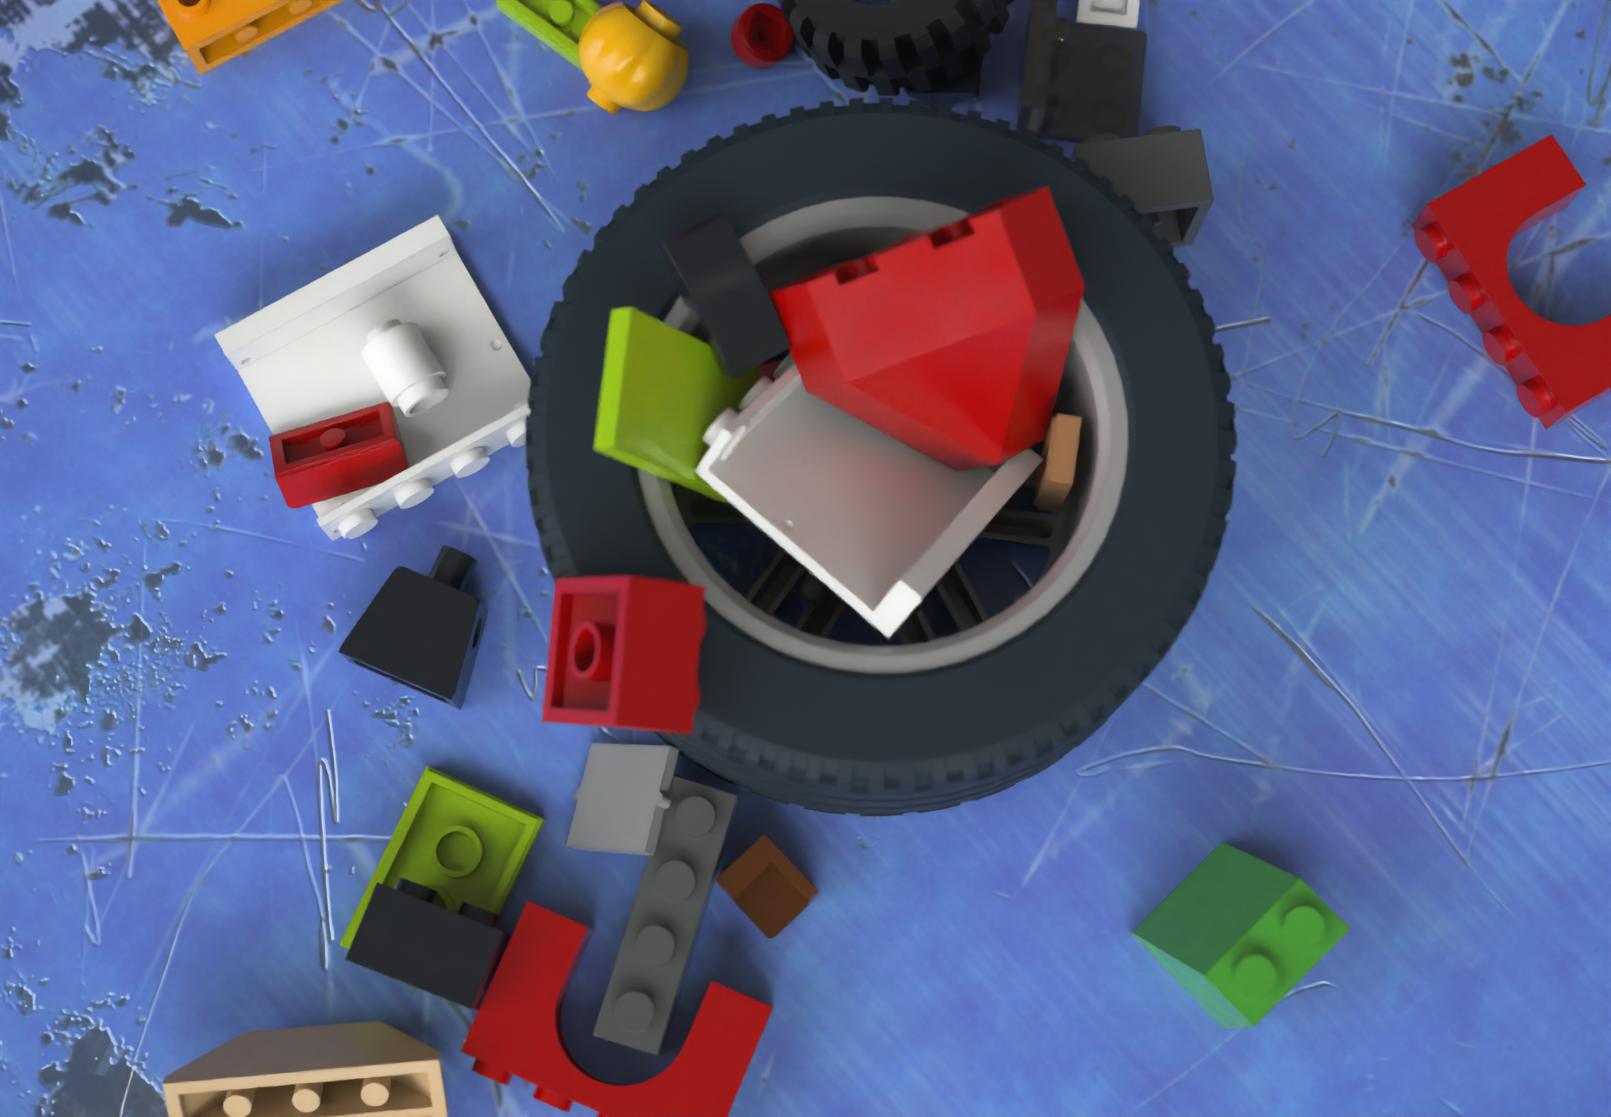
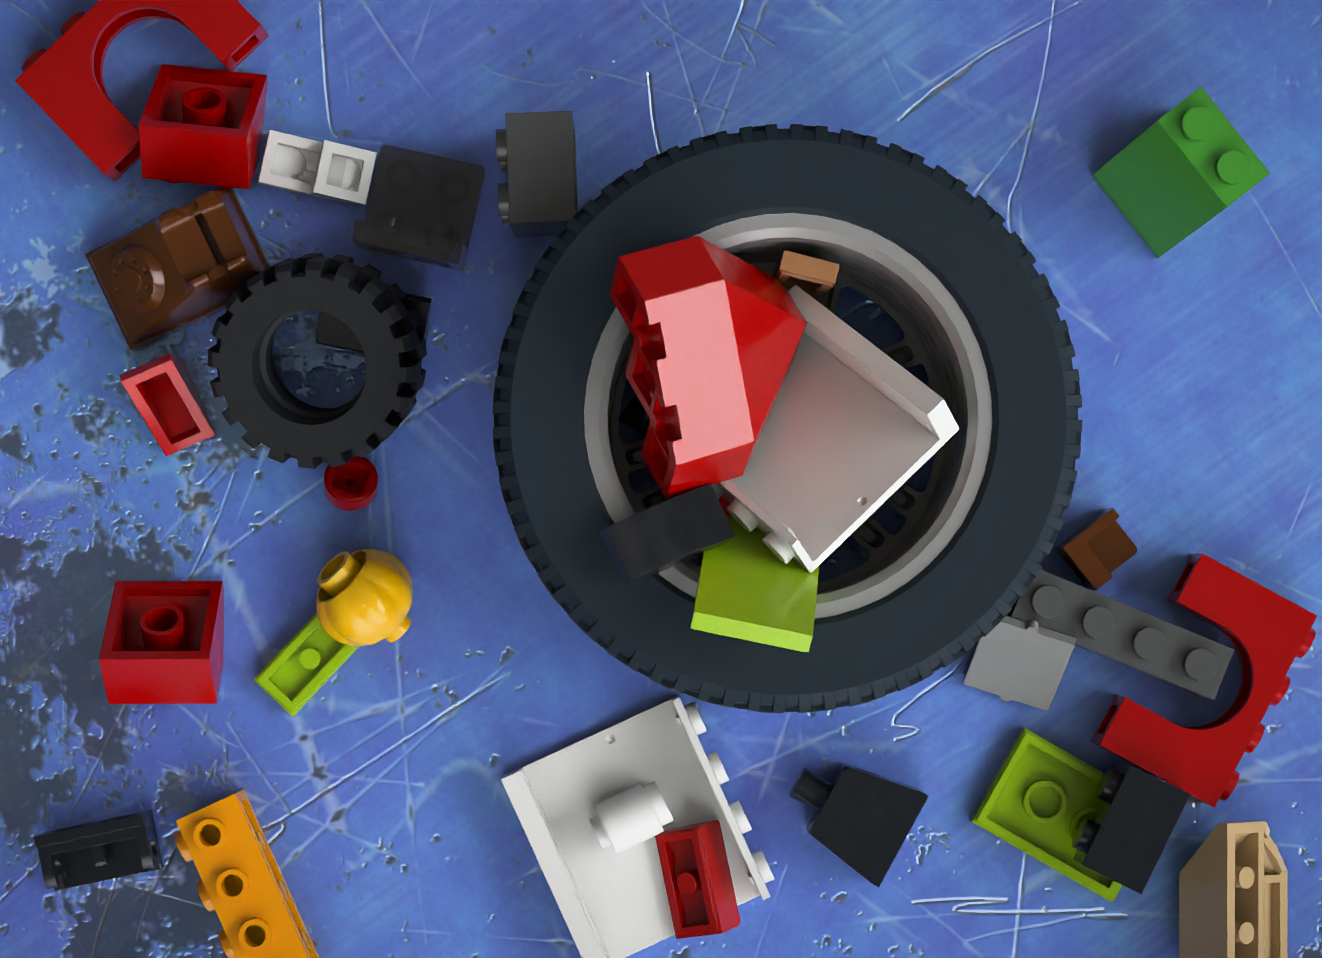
camera: 85 degrees left, 10 degrees up
red slope [542,576,706,734] -> none

